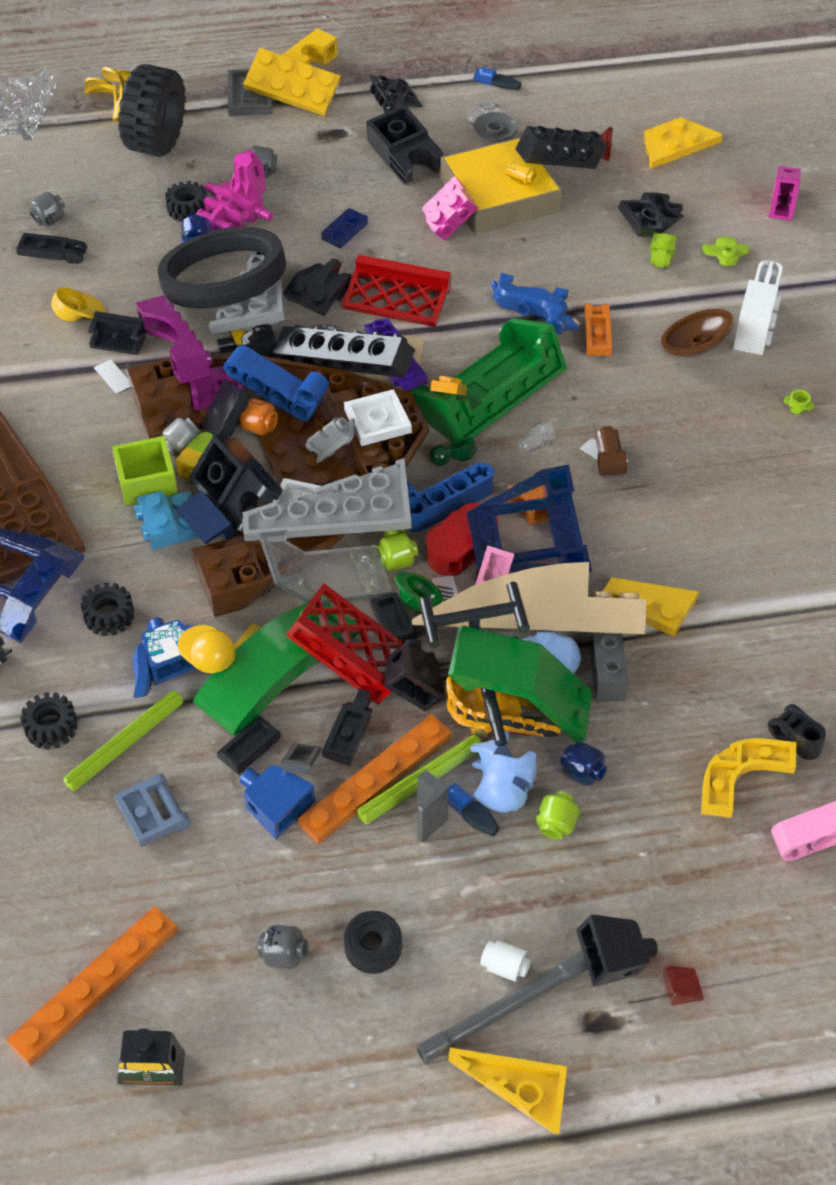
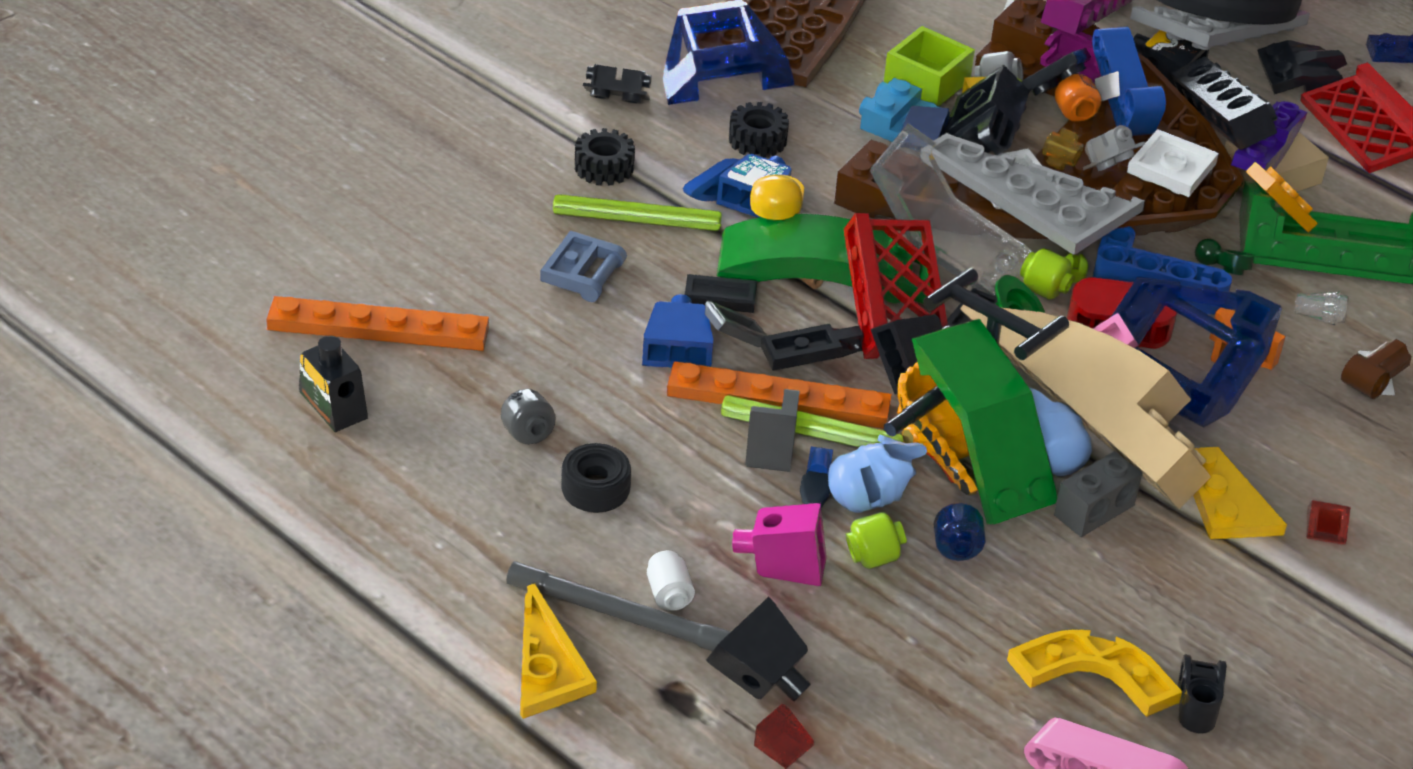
camera: 50 degrees right, 10 degrees down
none -> dark pink torso [732,503,827,586]
none -> clear yellow gear [1042,127,1084,171]
none -> white sticker [1095,71,1120,101]
none -> clear red slope [1306,500,1351,545]

